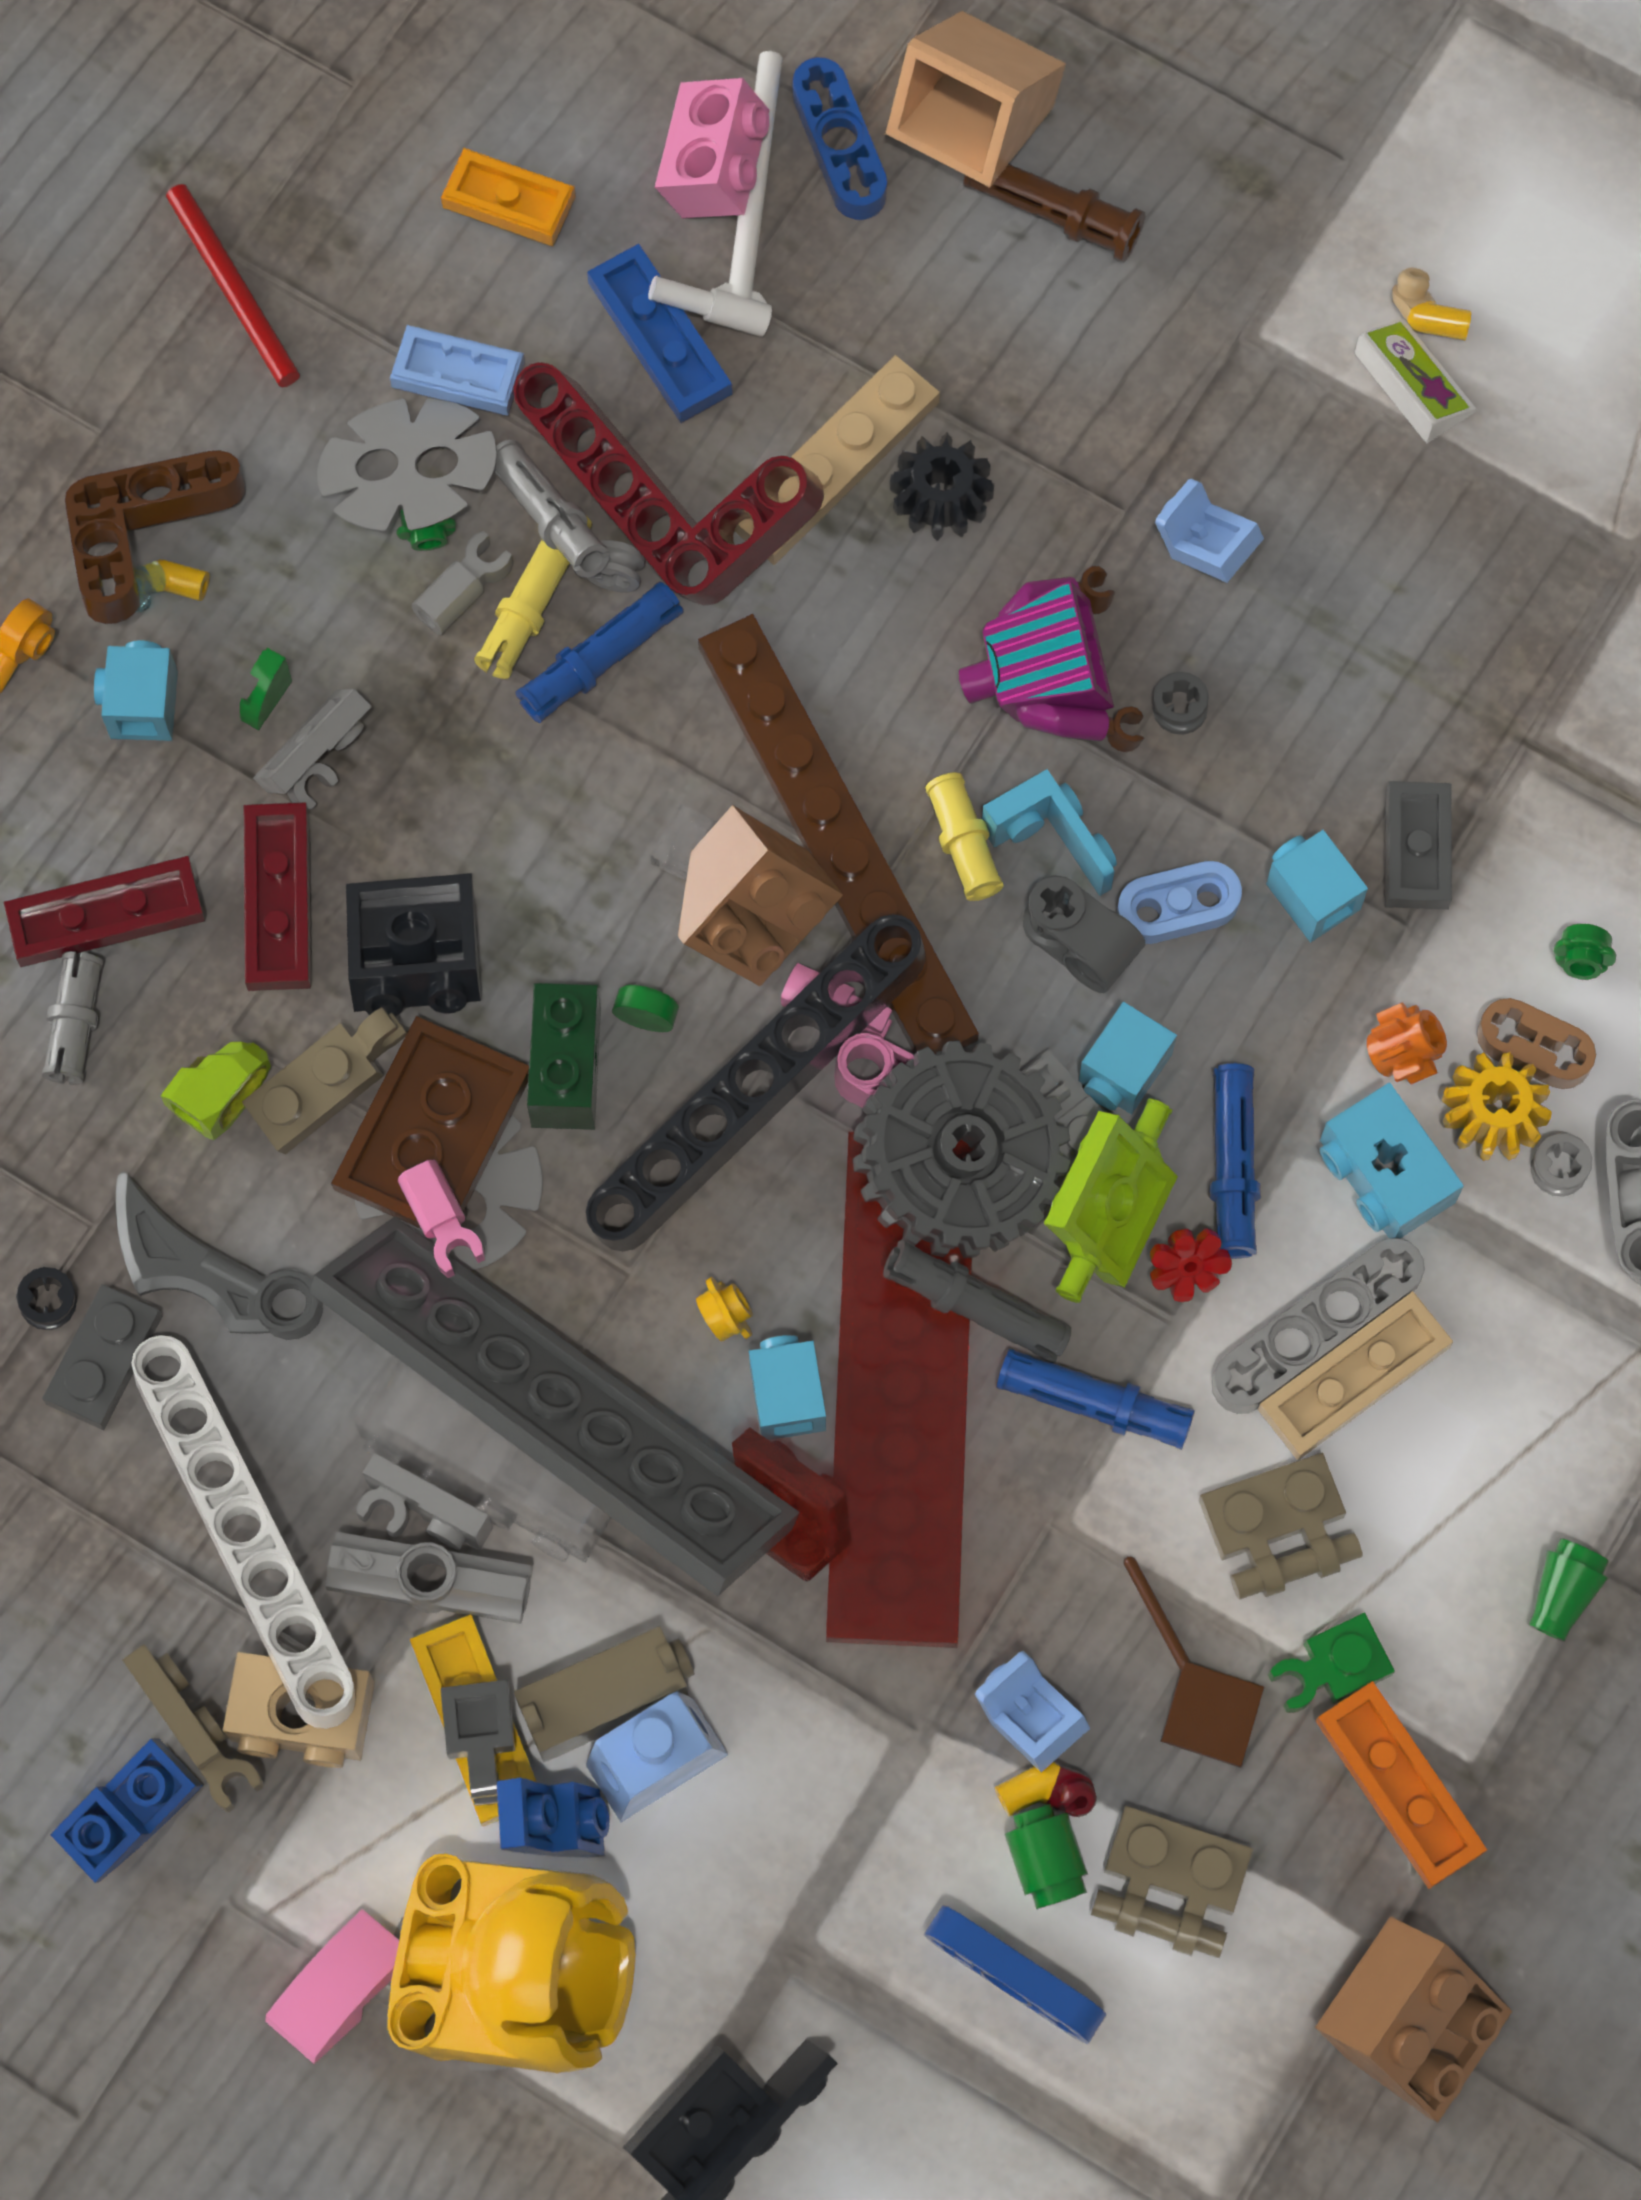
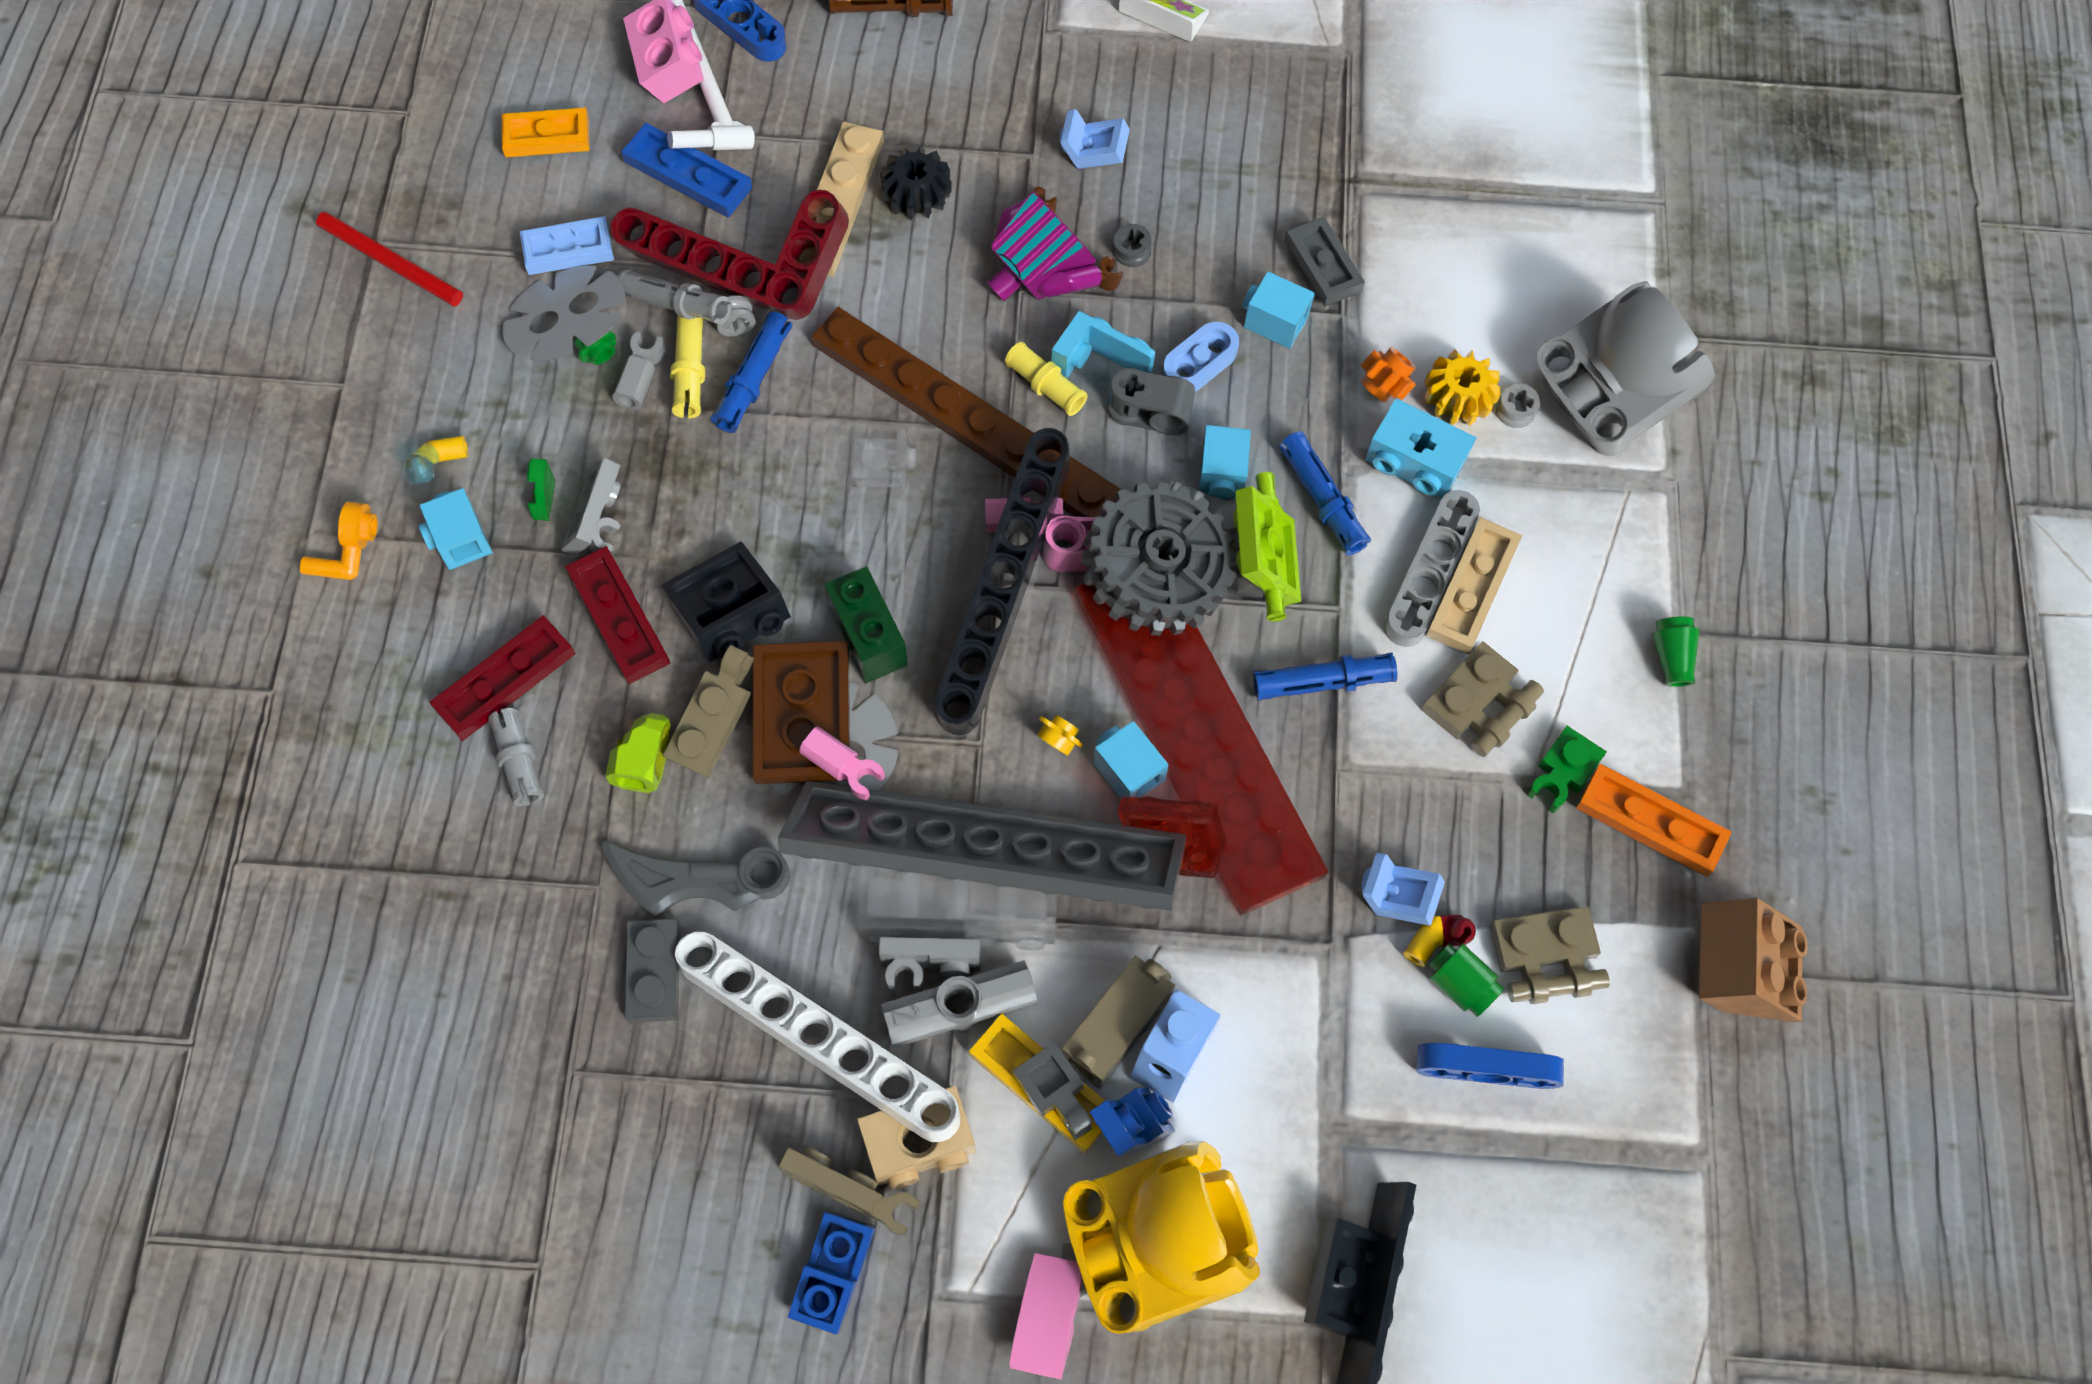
camera: 30 degrees left, 5 degrees down
black bush [16,1267,77,1330] -> none
reddish brown beam [65,450,245,624] -> none
green tile [612,985,679,1032] -> none
medium nougat slope [678,805,843,986] -> none
dark grey pin [883,1239,1071,1363] -> none
reddish brown piece [1124,1556,1264,1768] -> none
red plant [1150,1228,1232,1302] -> none
medium nougat beam [1477,998,1596,1089] -> none
green plate [1553,924,1616,980] -> none

